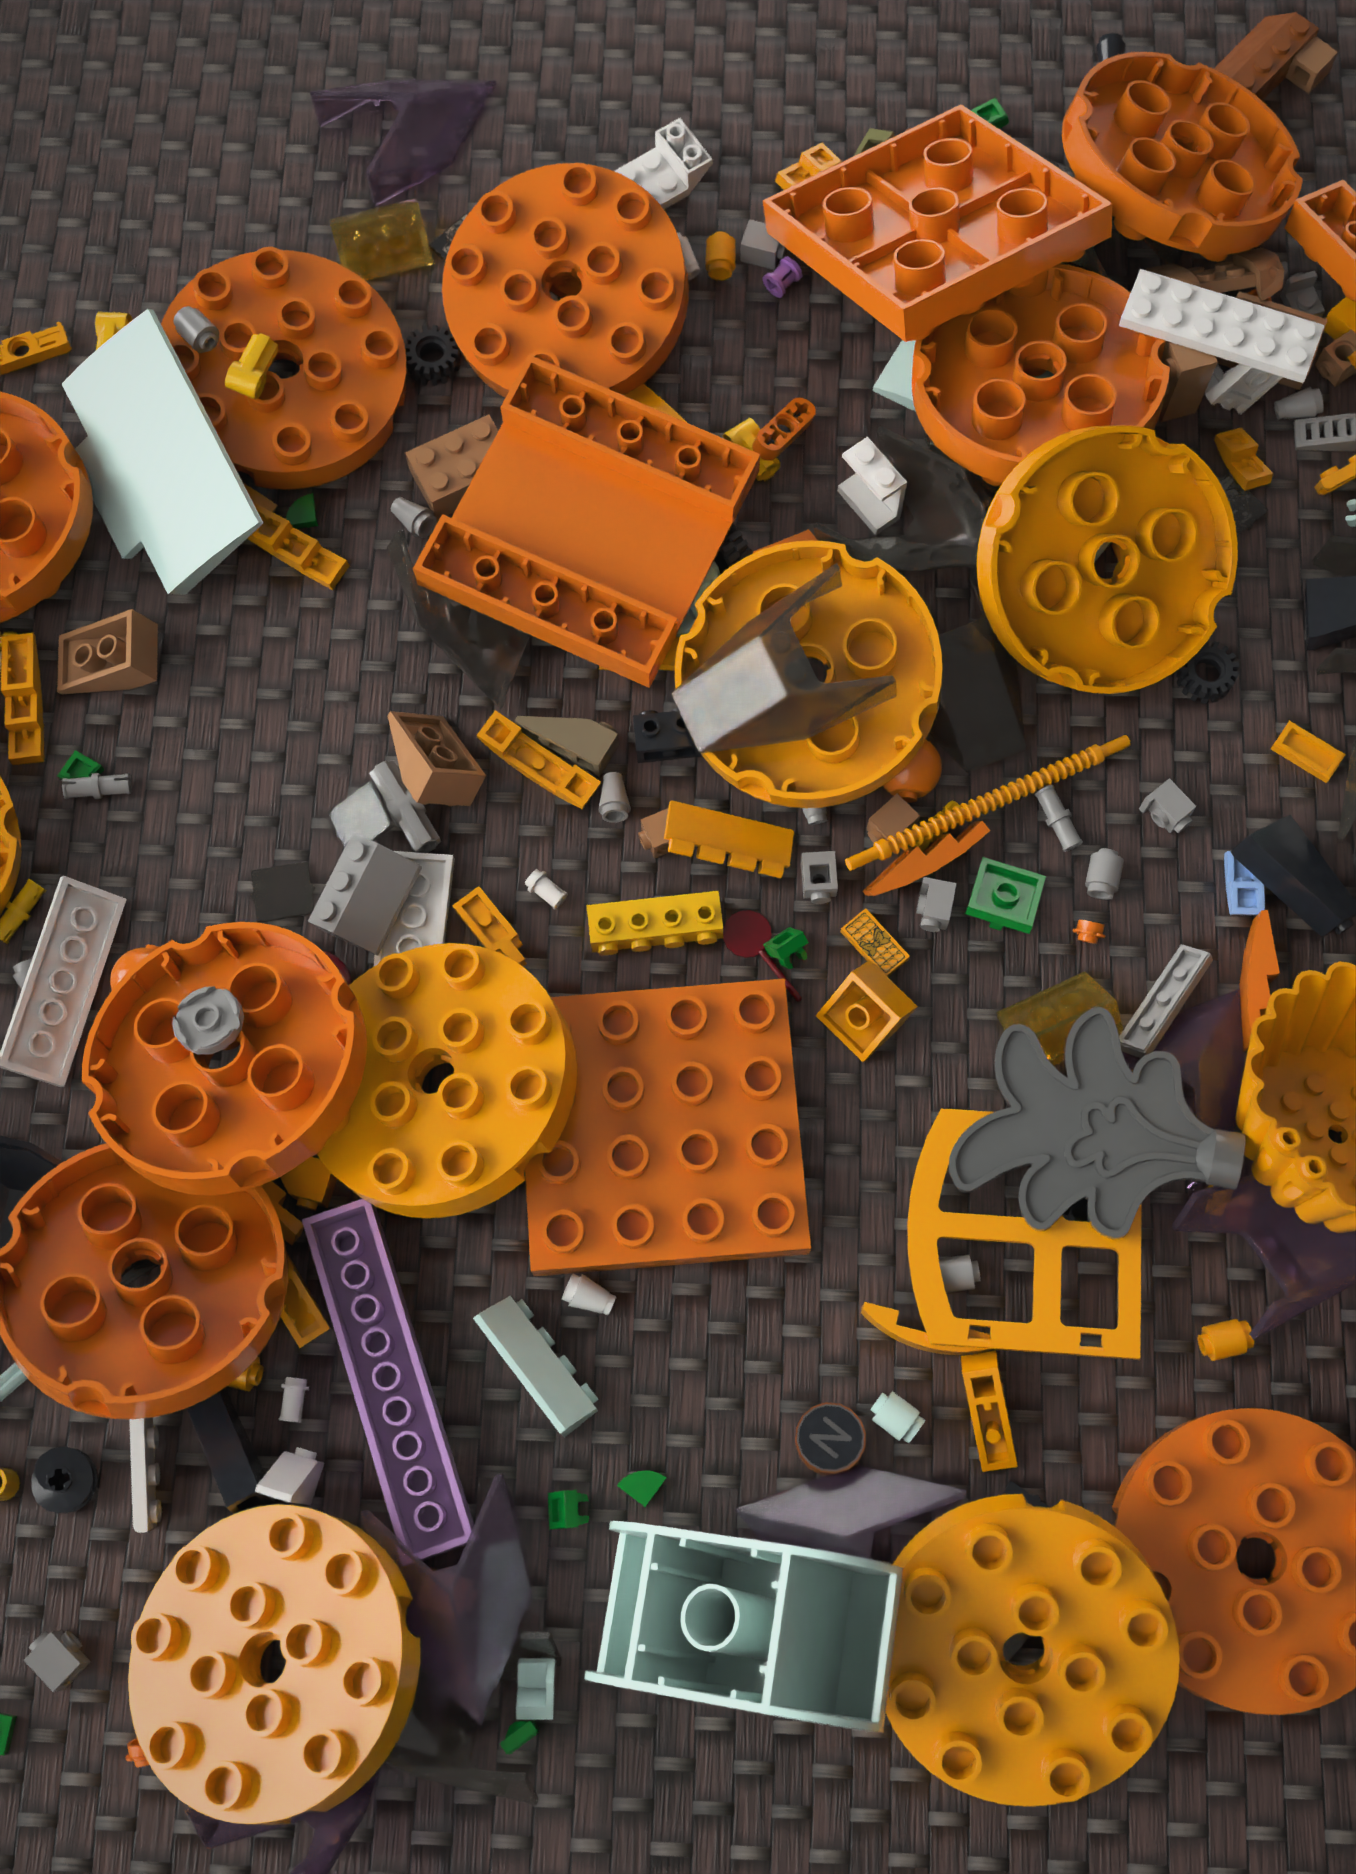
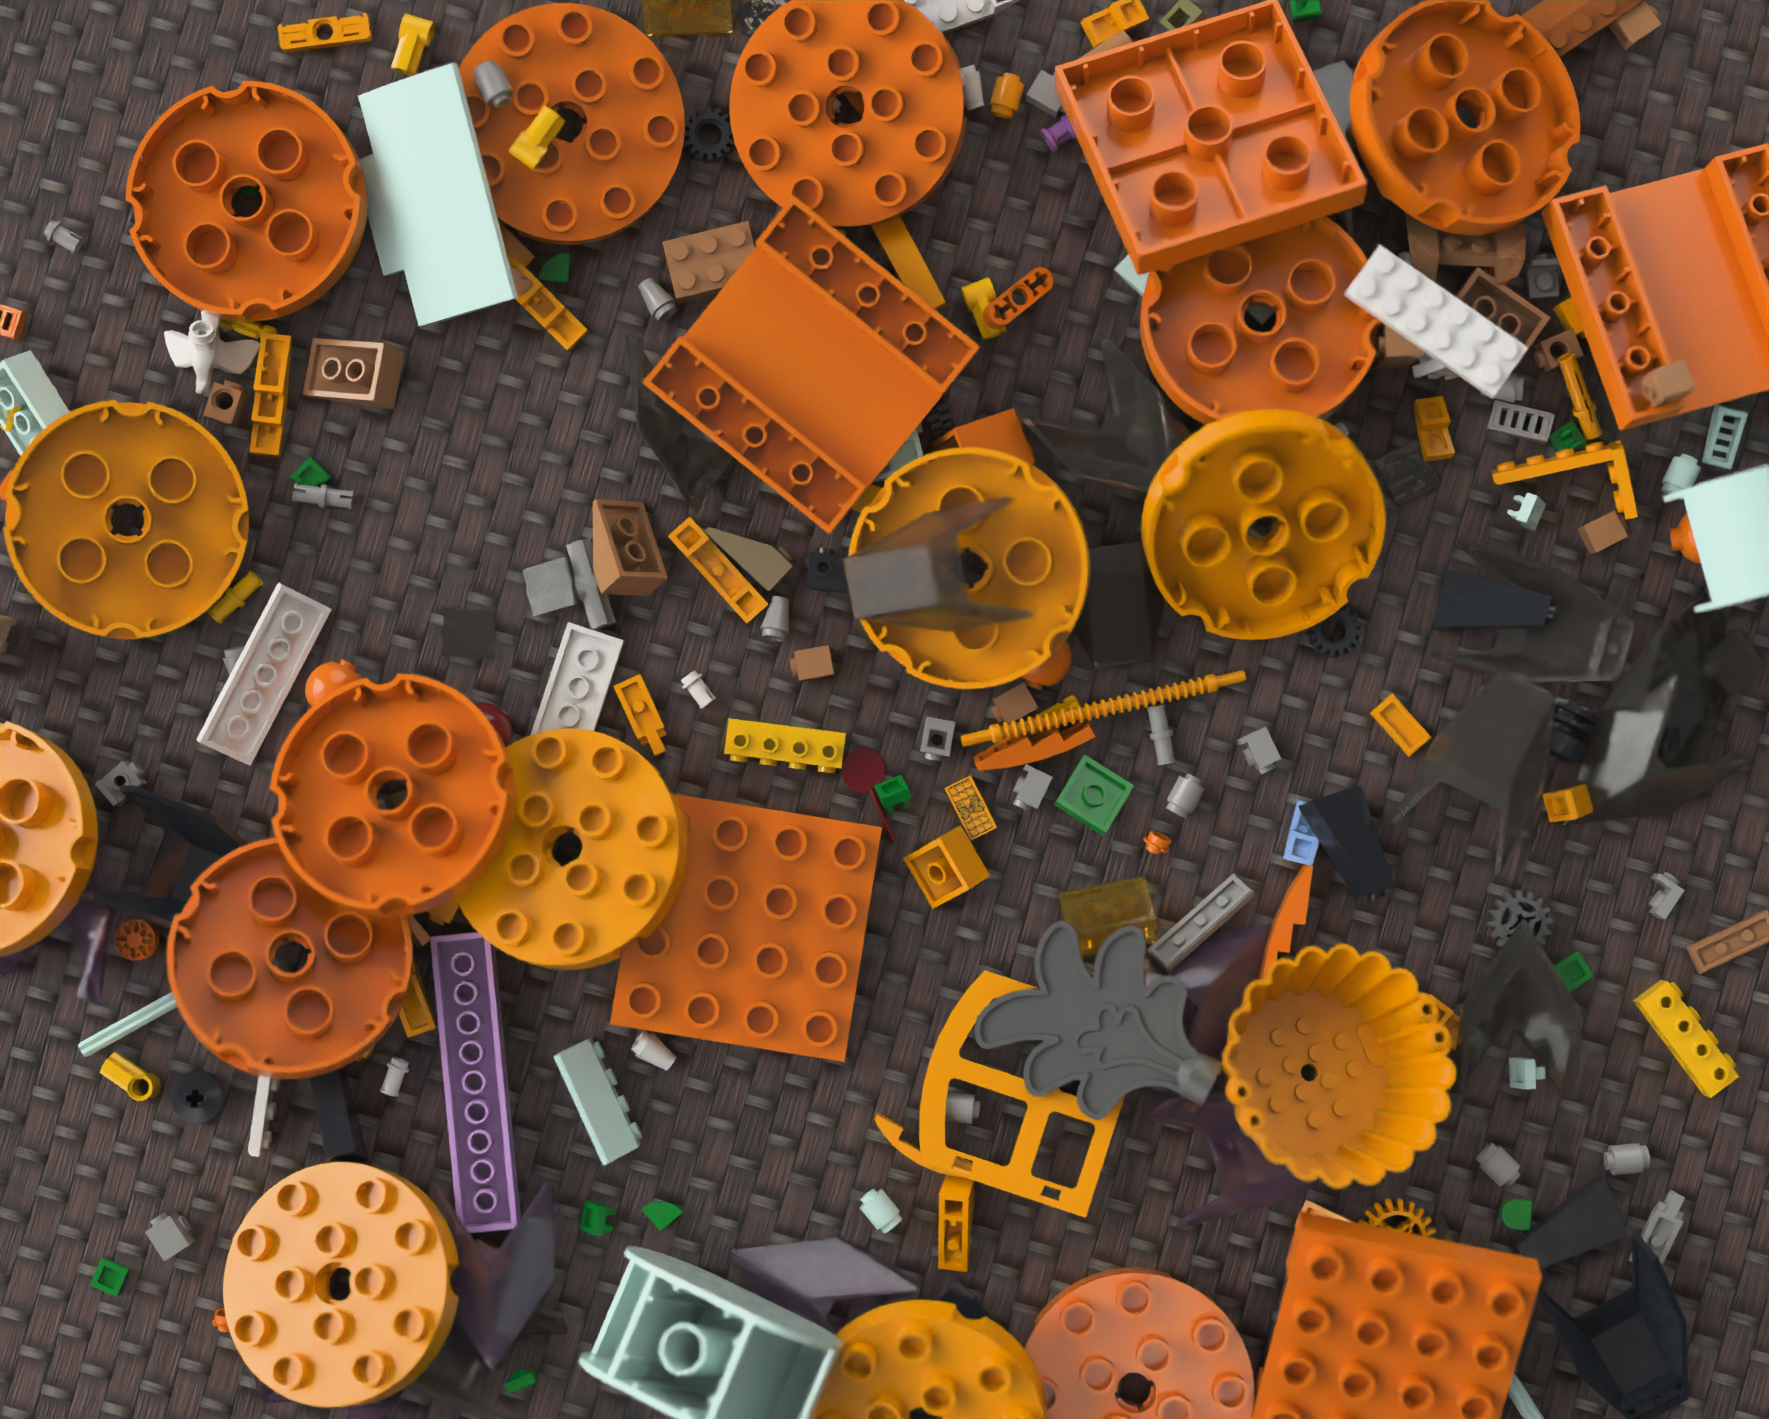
camera: 10 degrees right, 15 degrees up
light grey tile [172,987,244,1054] -> none
white slope [255,1447,324,1505] -> none
light grey slope [307,833,422,956] -> none
light aqua panel [516,1658,555,1720] -> none
light orange windscreen [664,800,794,878] -> none
black tile [795,1402,866,1476] -> none
white panel [838,436,907,535] -> none
light orange brick [1198,1319,1254,1361] -> none

